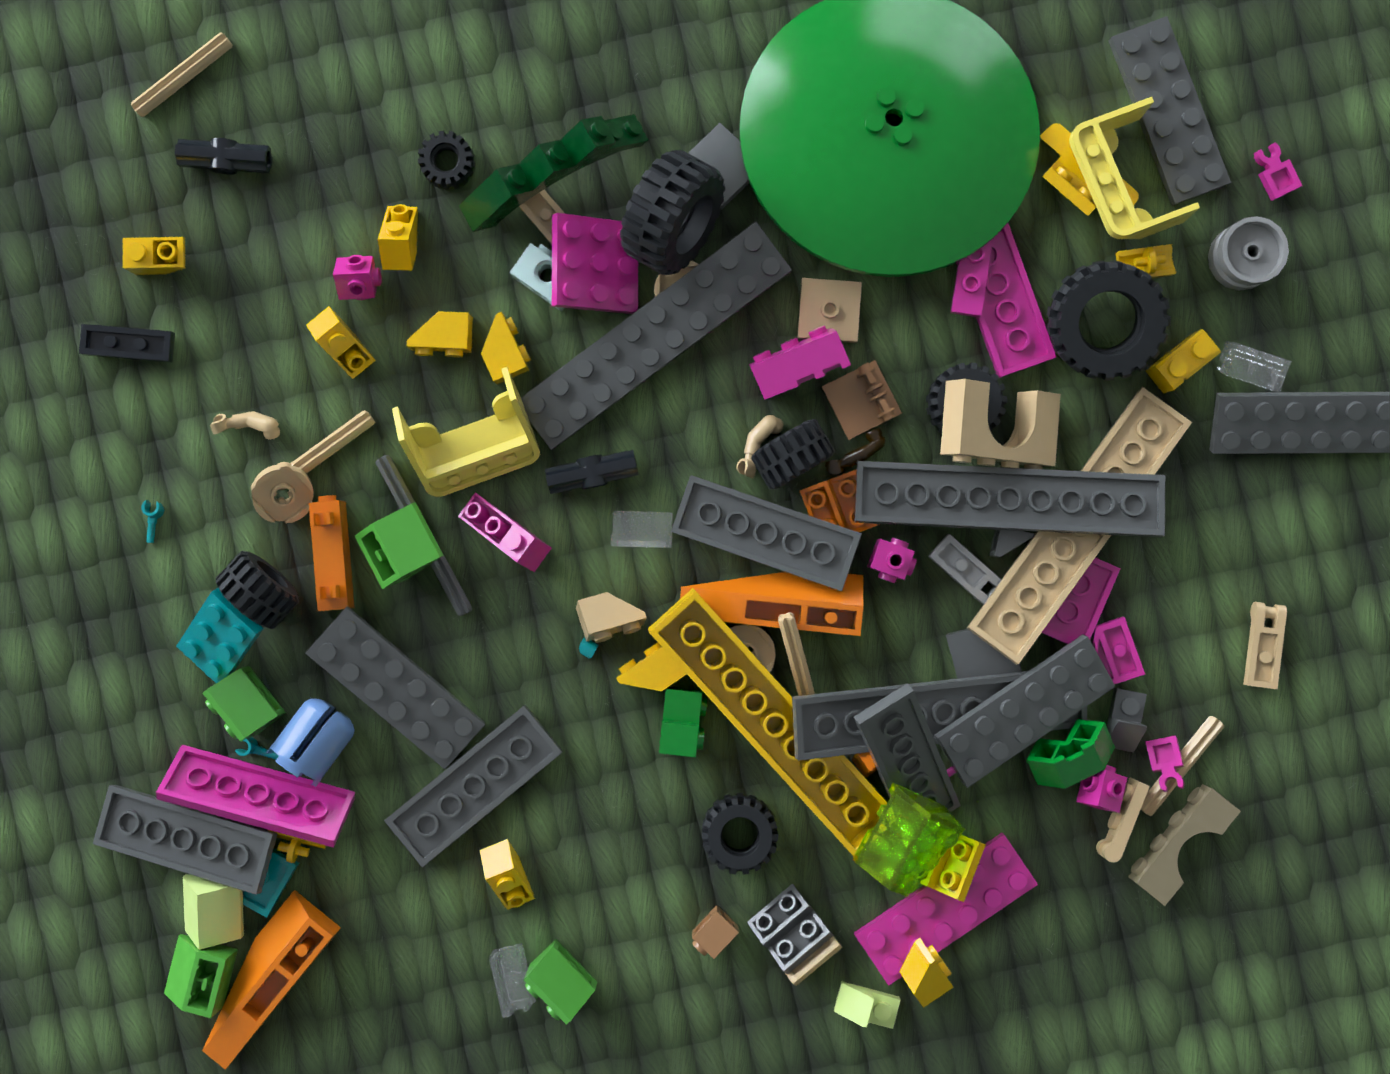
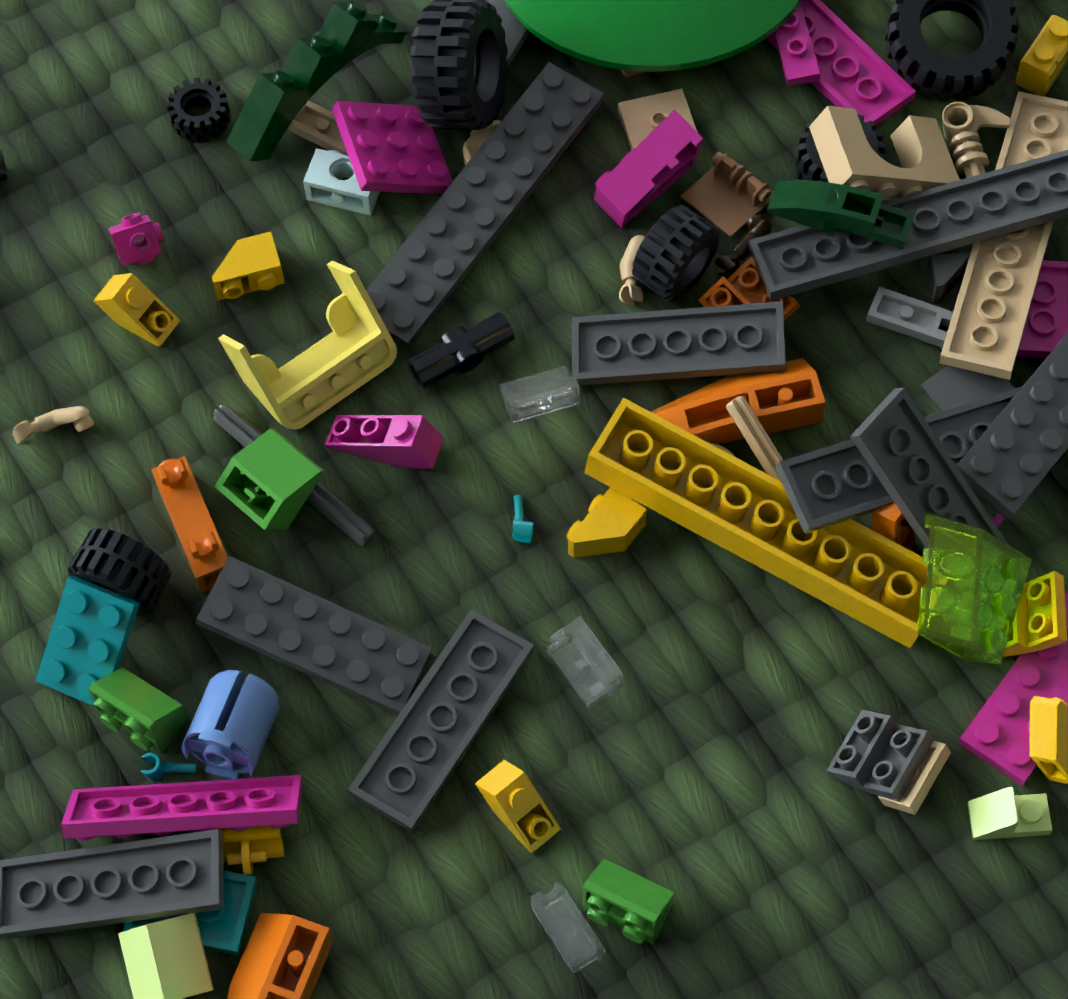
camera: 20 degrees left, 25 degrees down
tan plate [251,462,314,523] -> none
tan axle [279,410,375,490] -> none
yellow slope [378,204,418,271] -> none
yellow slope [481,311,531,385] -> none
tan slope [576,592,647,643] -> none
green brick [659,687,708,757] -> none
medium nougat brick [692,905,739,959] -> none
black tyre [702,793,778,875] -> none
dark pink brick [867,538,917,583] -> none
none -> clear hinge [546,616,623,709]
none -> dark green slope [766,180,915,250]
none -> tan piece [942,102,1010,178]

